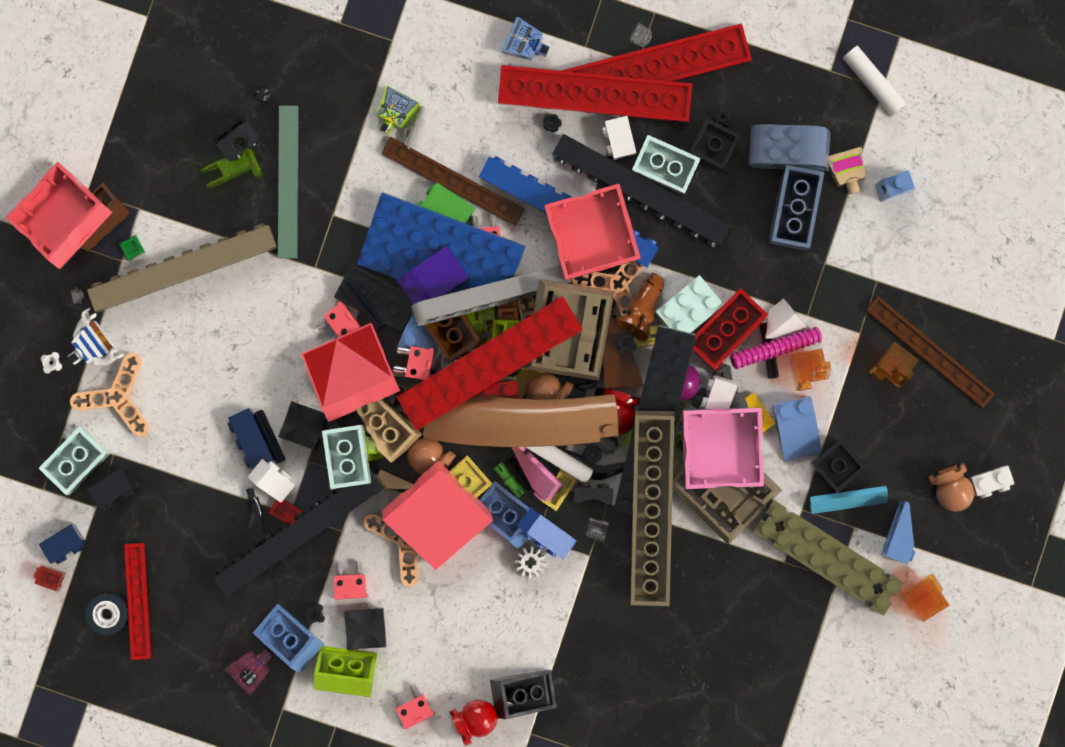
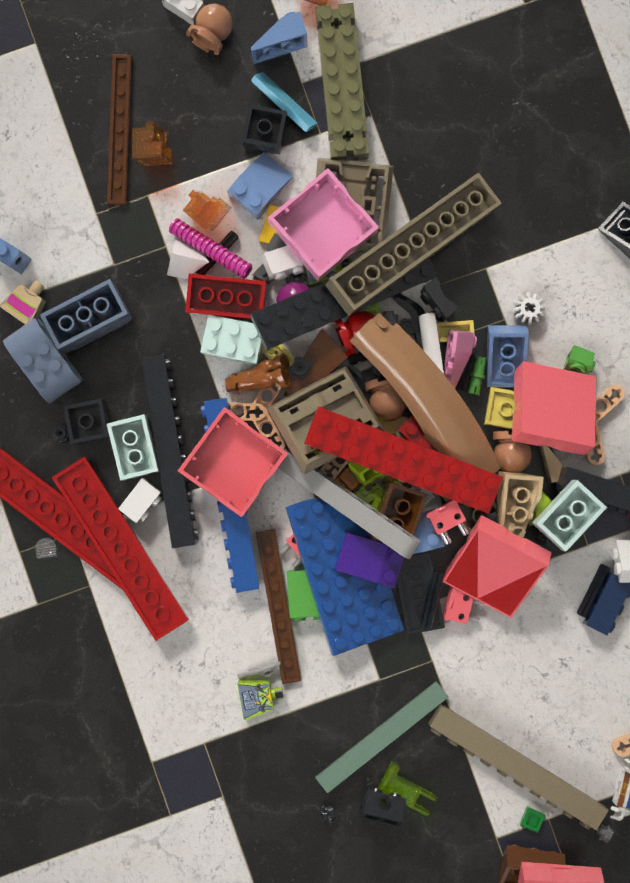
camera: 125 degrees left, 0 degrees up
black brick [278,401,327,450] -> none
medium blue torso [502,17,550,61] -> none
brick [517,507,577,559] -> none
black plate [543,114,562,133] -> none
clear plate [586,518,609,541] -> none
none -> bright green brick [563,345,596,374]

